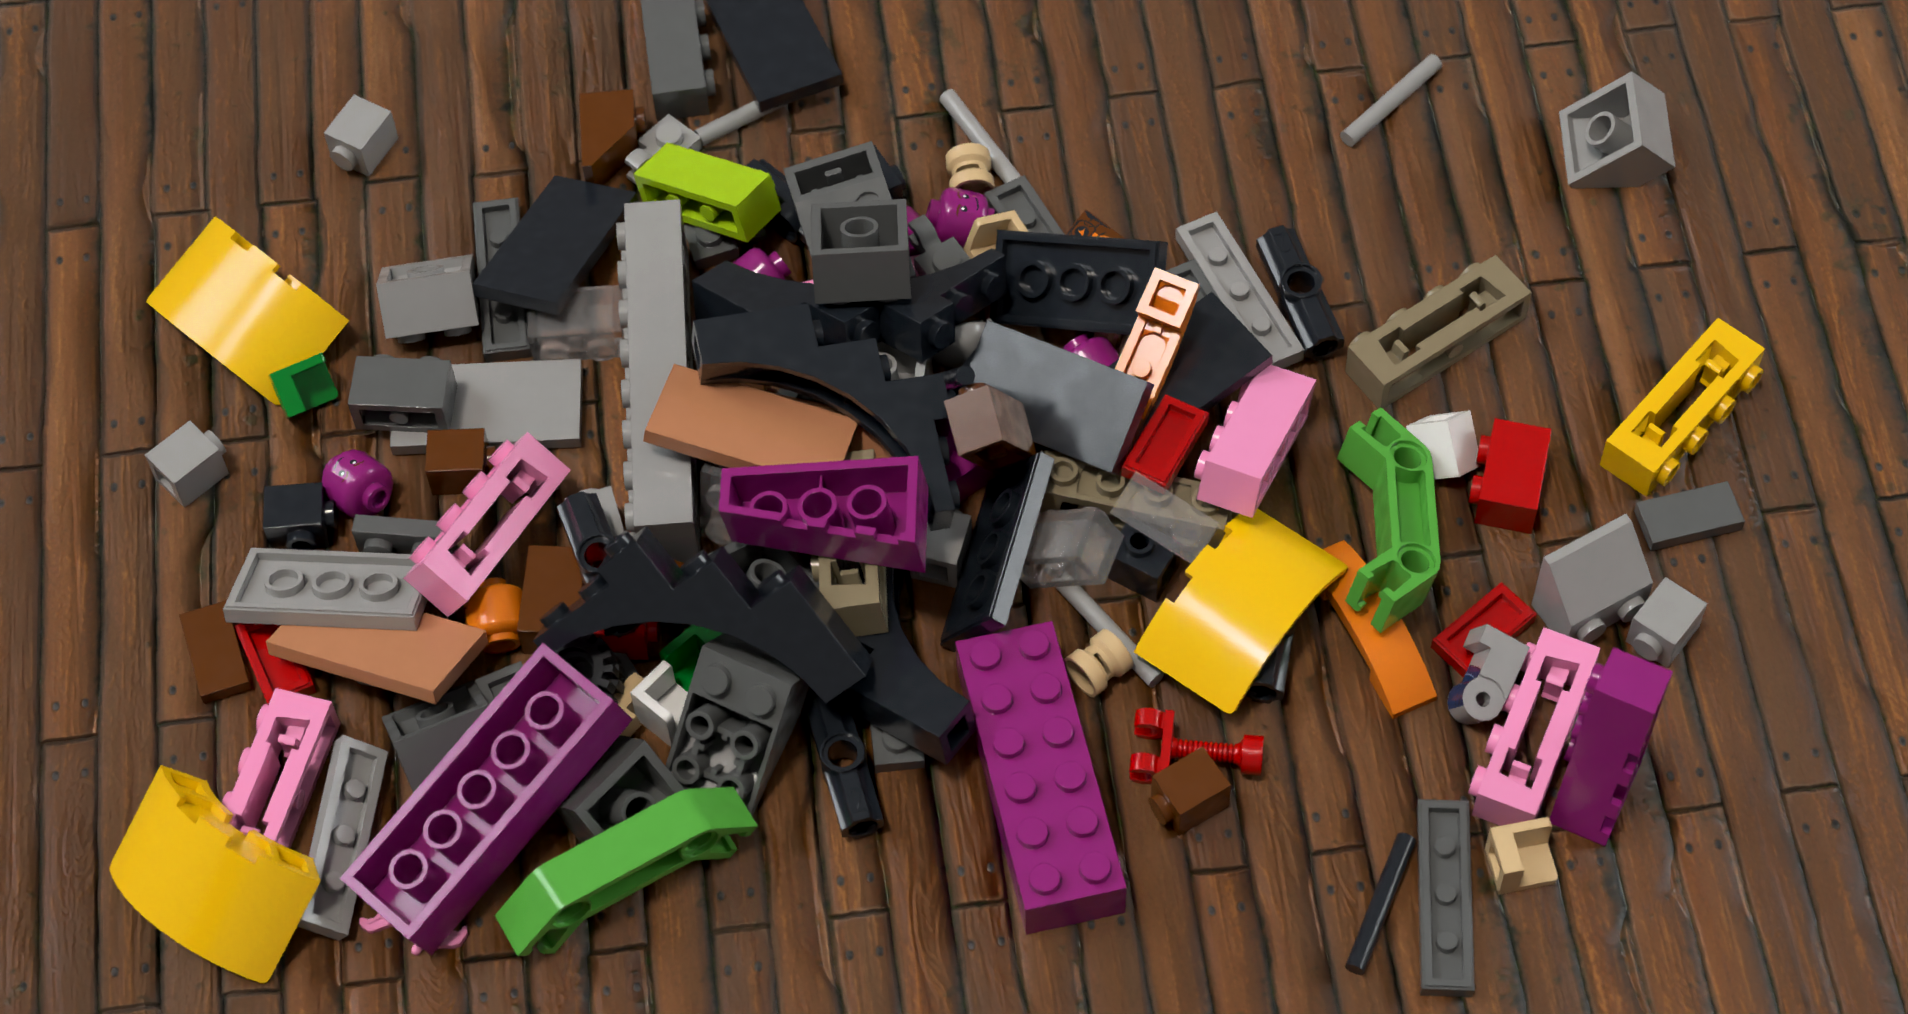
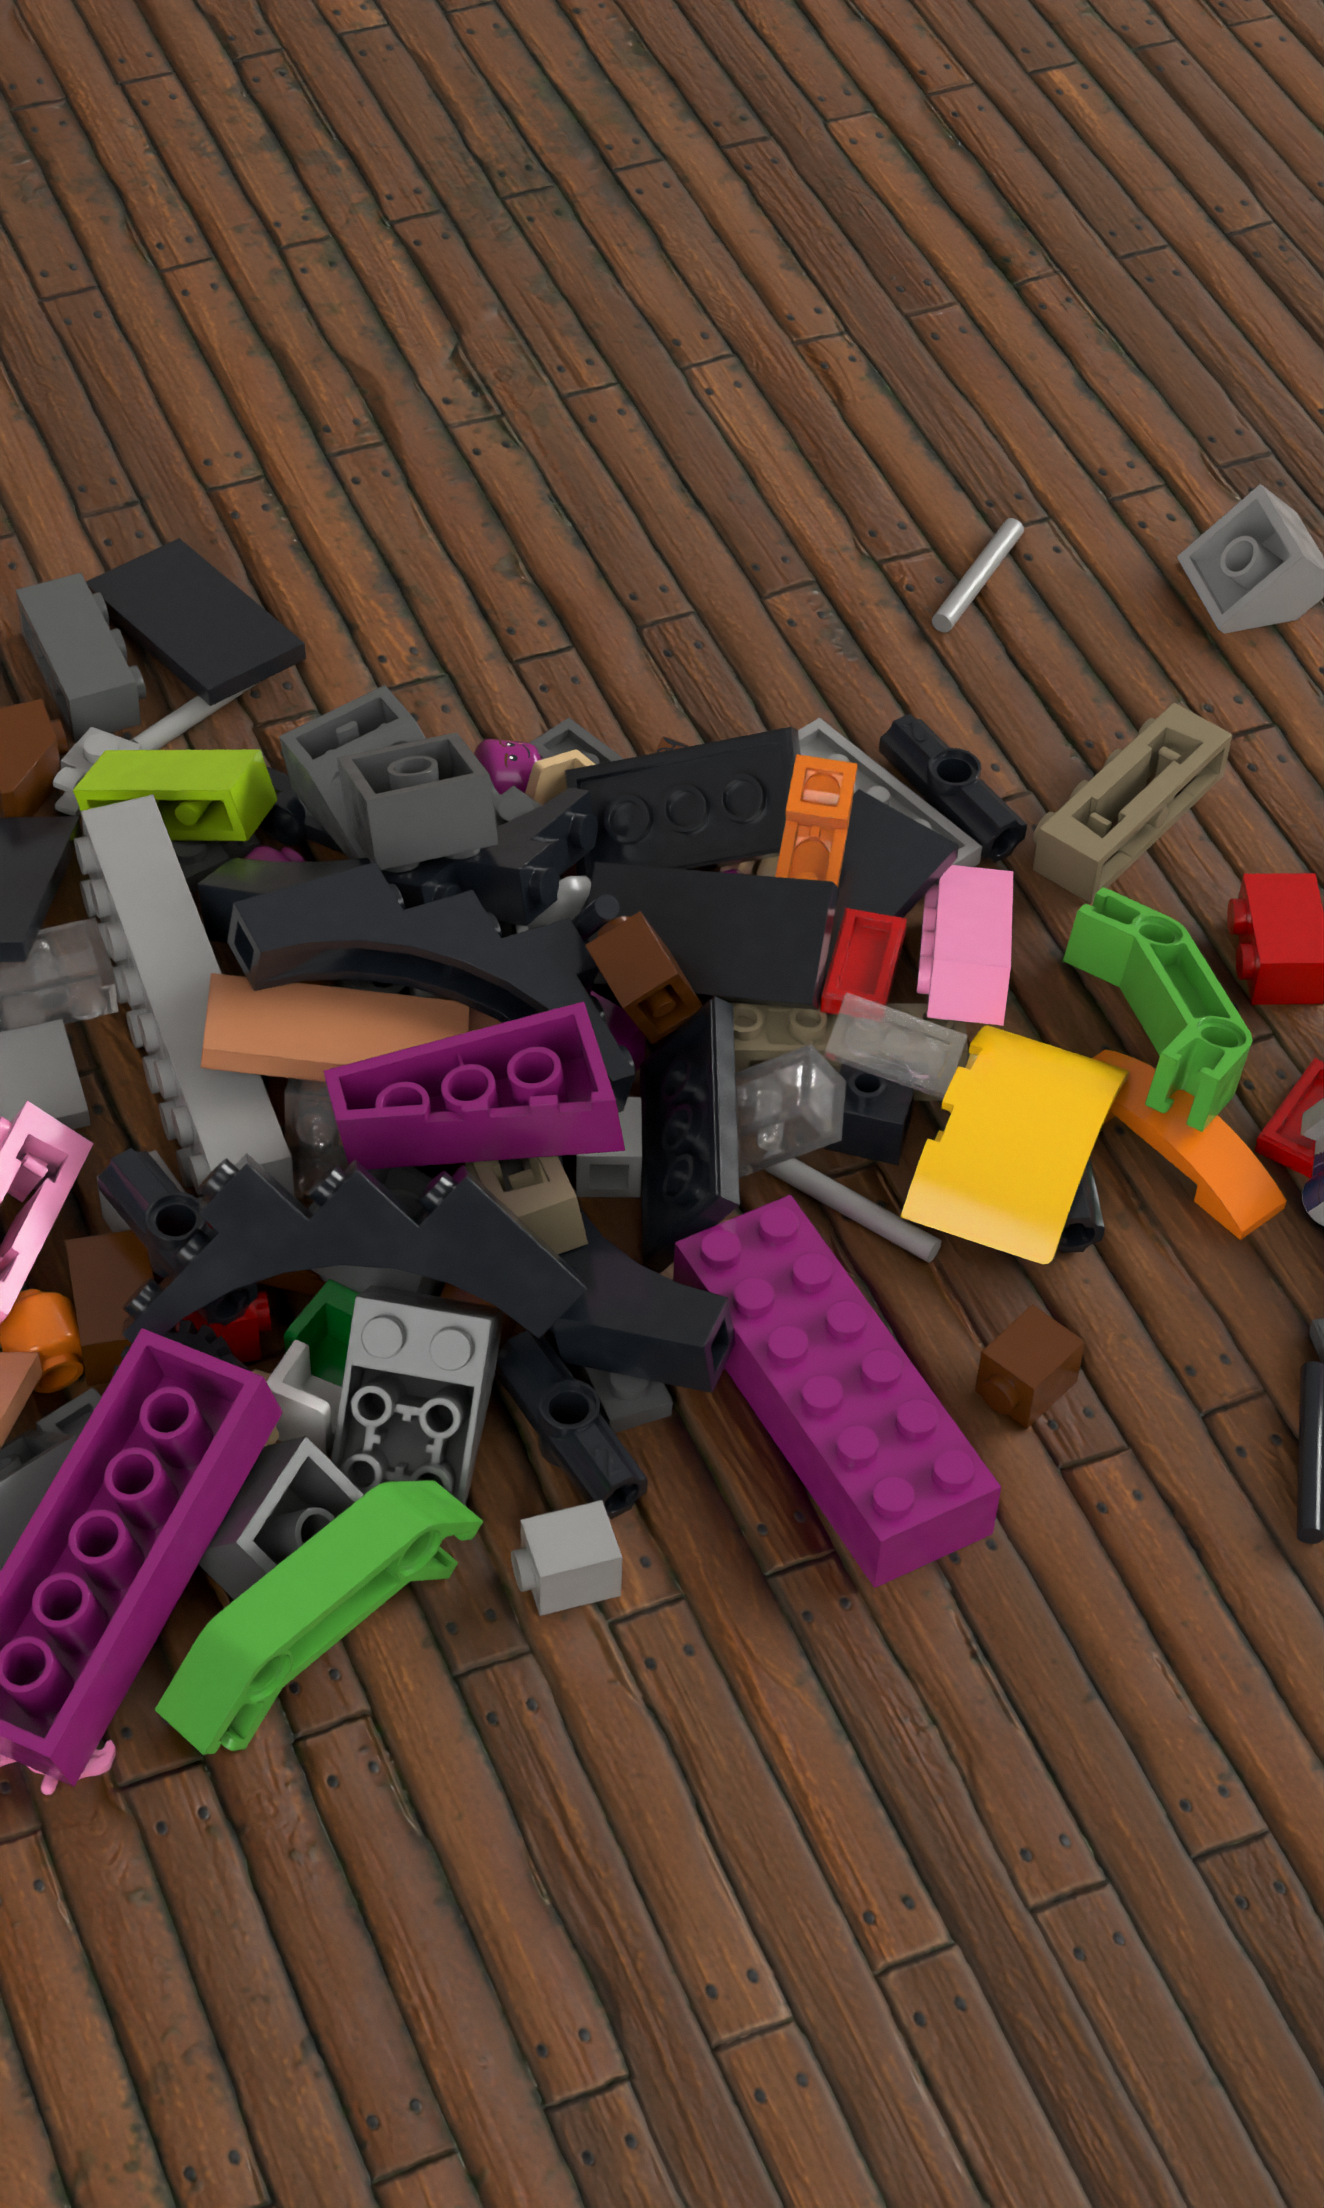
camera: 20 degrees left, 10 degrees down
light grey bar [939,89,1021,184] -> none
tan wheel [945,143,995,195] -> none
tan wheel [1064,629,1133,698] -> none
red bar [1129,708,1264,784] -> none
white panel [1406,410,1481,480] -> none
none -> light grey brick [511,1500,622,1616]

